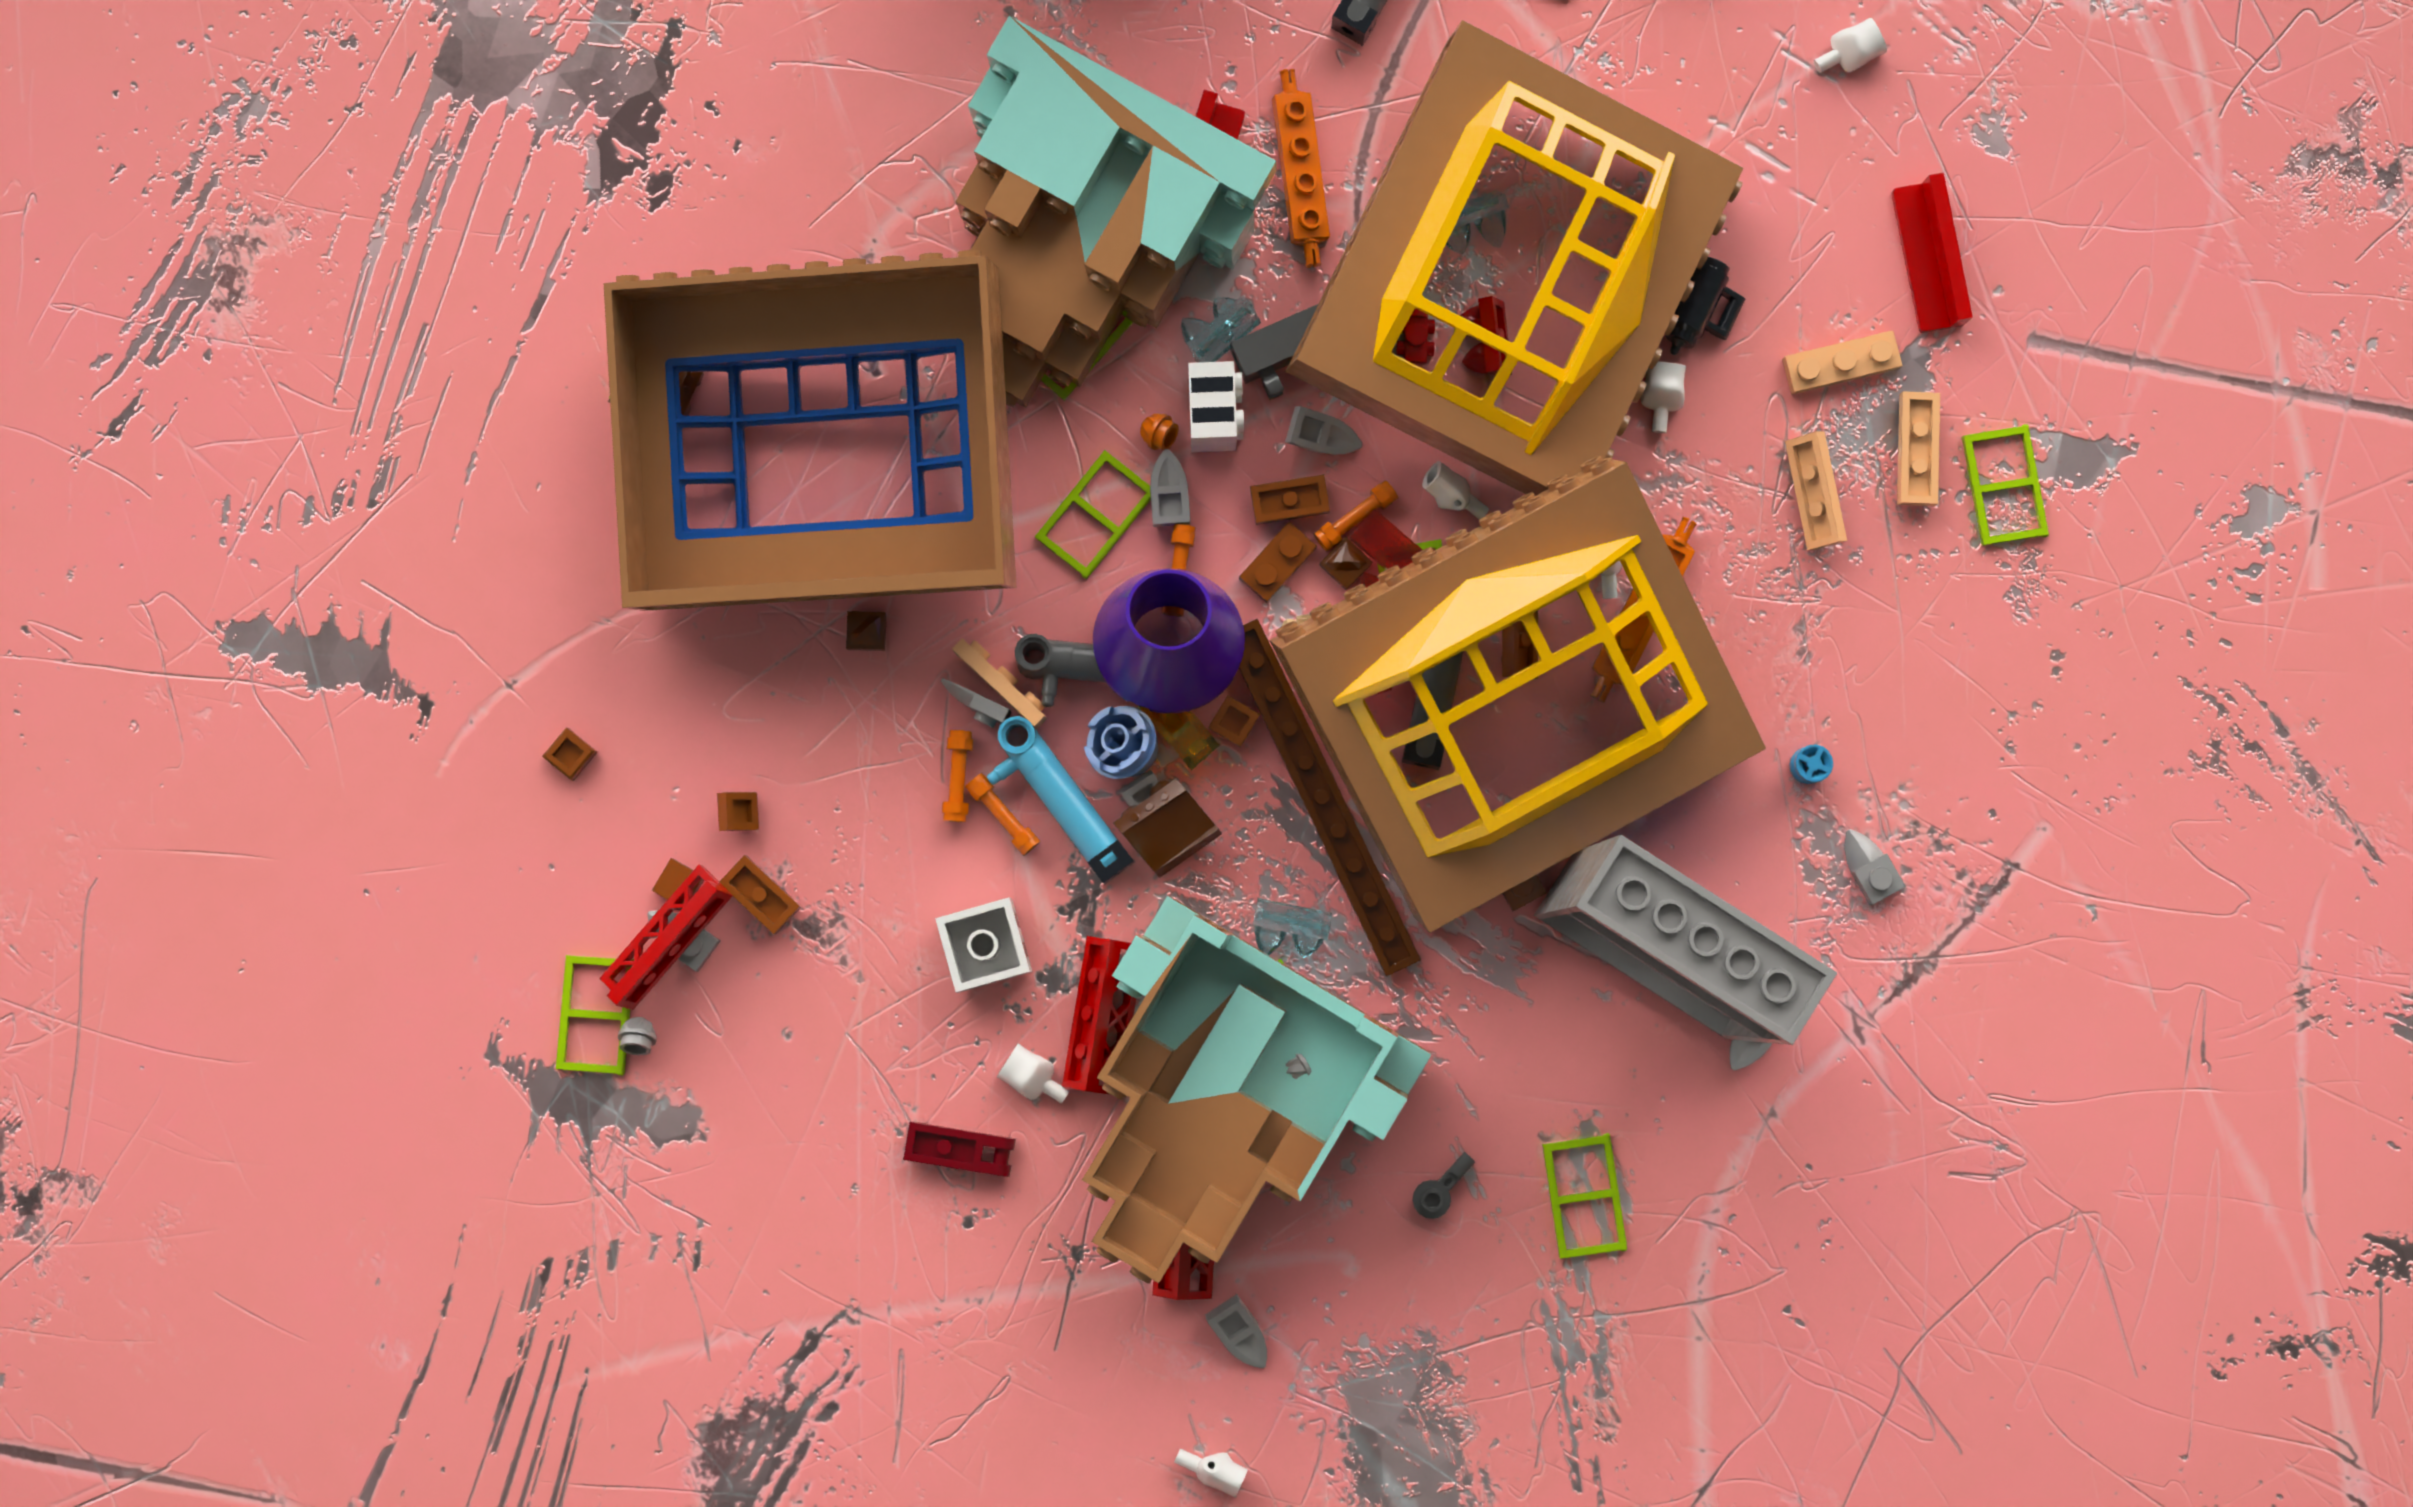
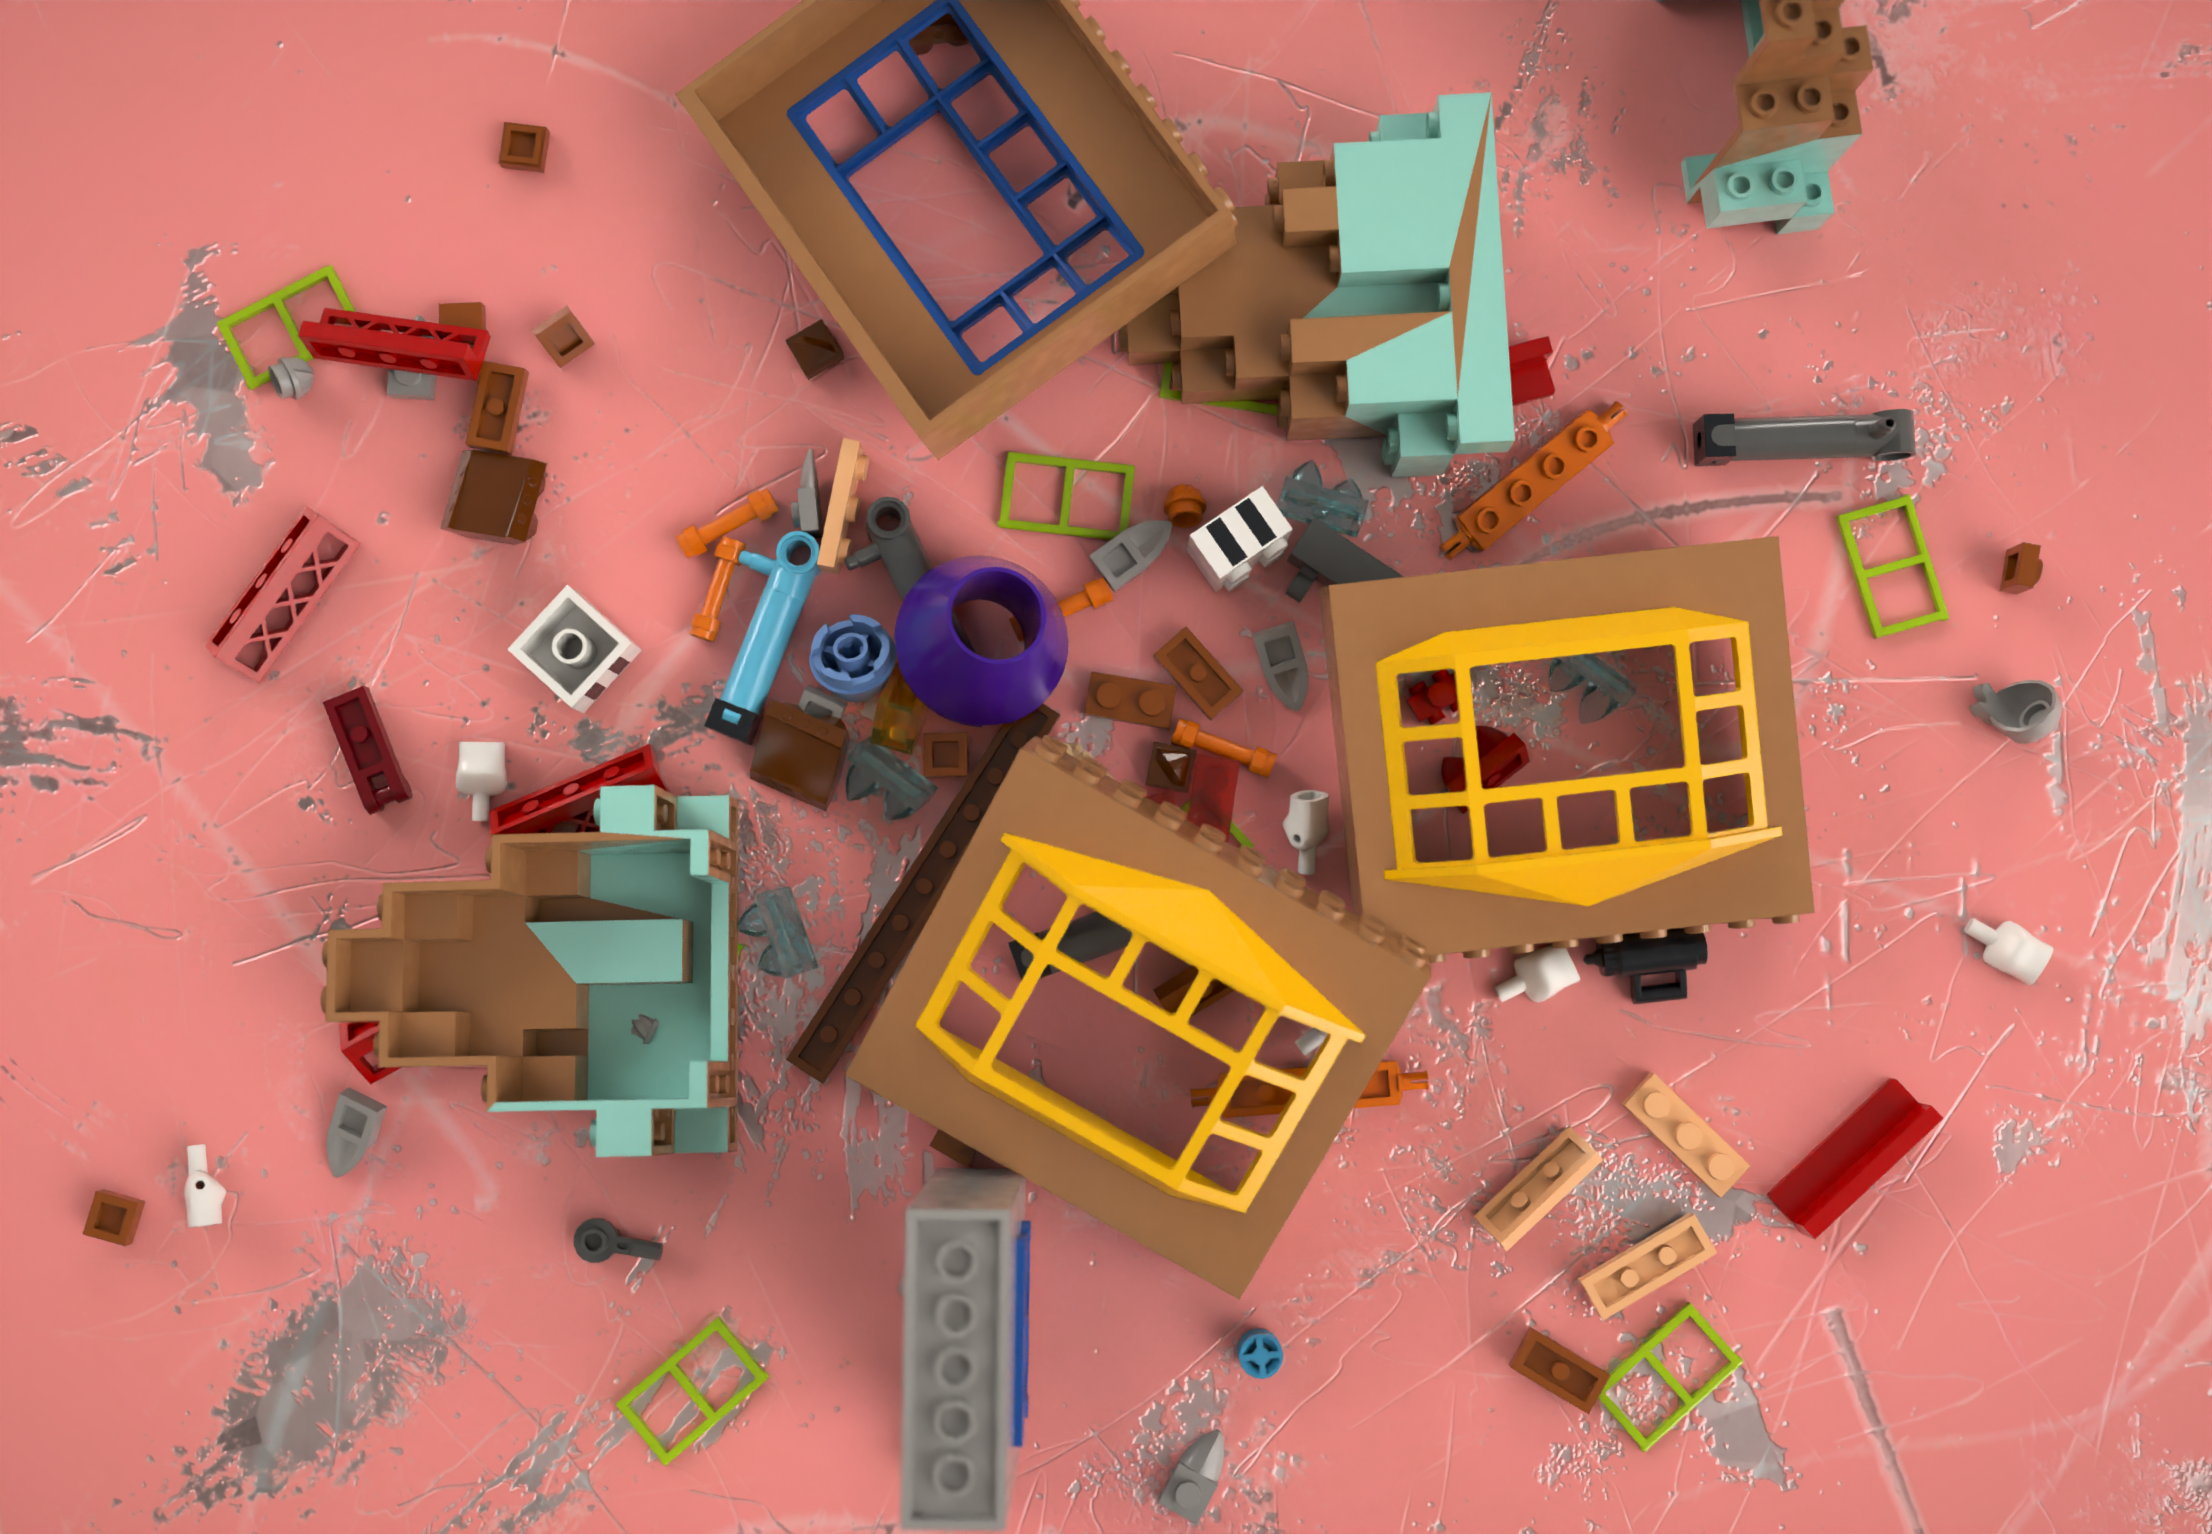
camera: 60 degrees right, 0 degrees up
none -> fence [204,506,361,683]
none -> reddish brown slope [440,450,547,545]
none -> clear light blue tile [846,736,938,821]
none -> dark orange plate [1509,1327,1611,1414]

